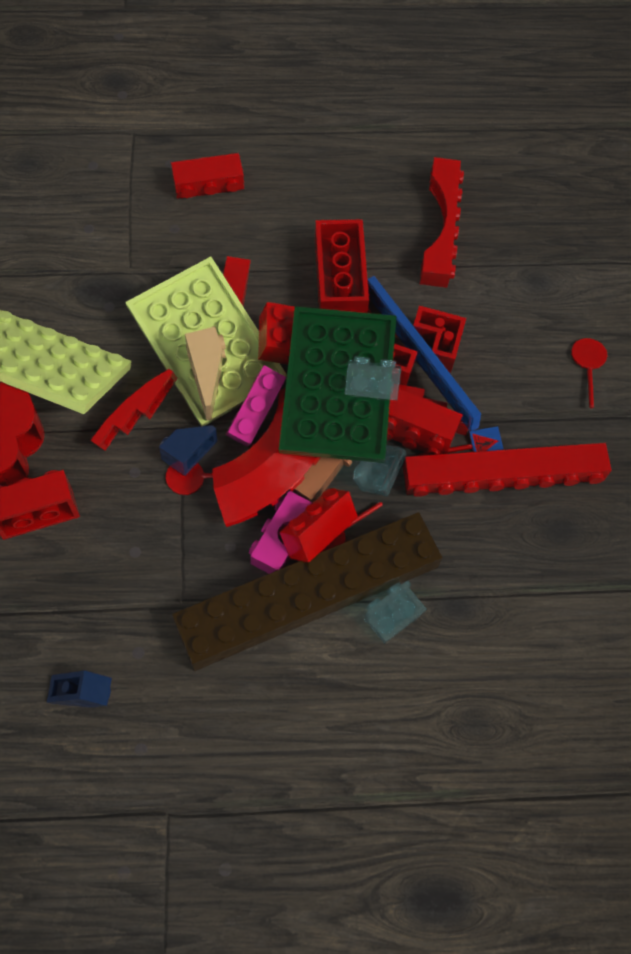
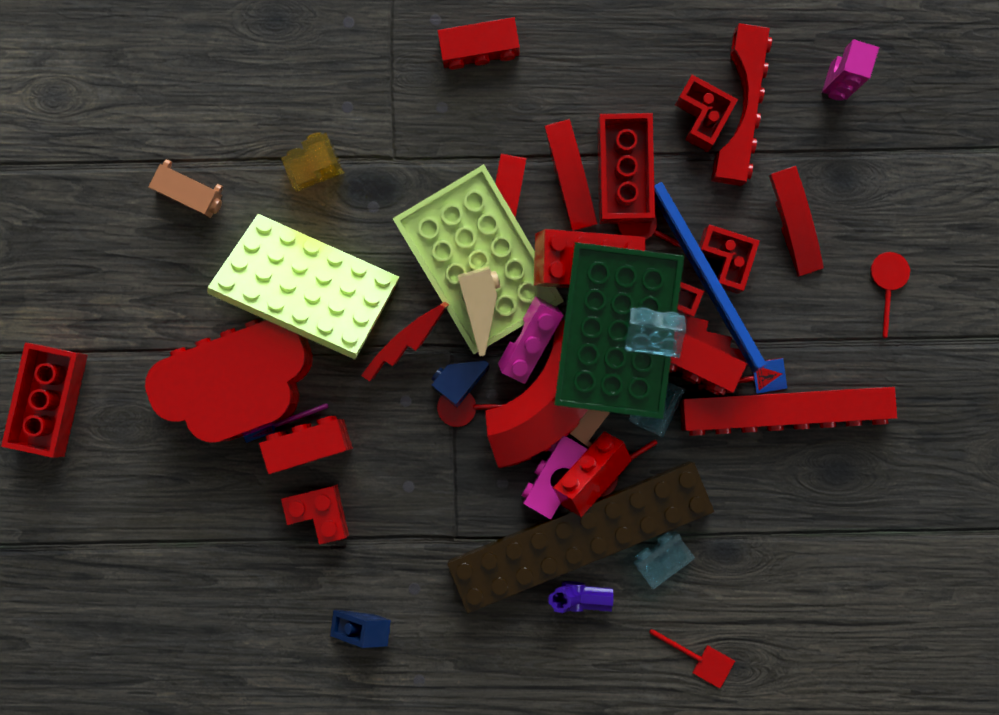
camera: 10 degrees right, 20 degrees up
none -> clear yellow brick [281,132,344,191]
none -> red brick [281,485,349,545]
none -> red slope [544,119,597,231]
none -> dark purple piece [549,581,614,613]
none -> red piece [650,629,735,688]
none -> red brick [675,75,738,152]
none -> red slope [769,166,824,277]
none -> dark pink arch [822,39,879,101]

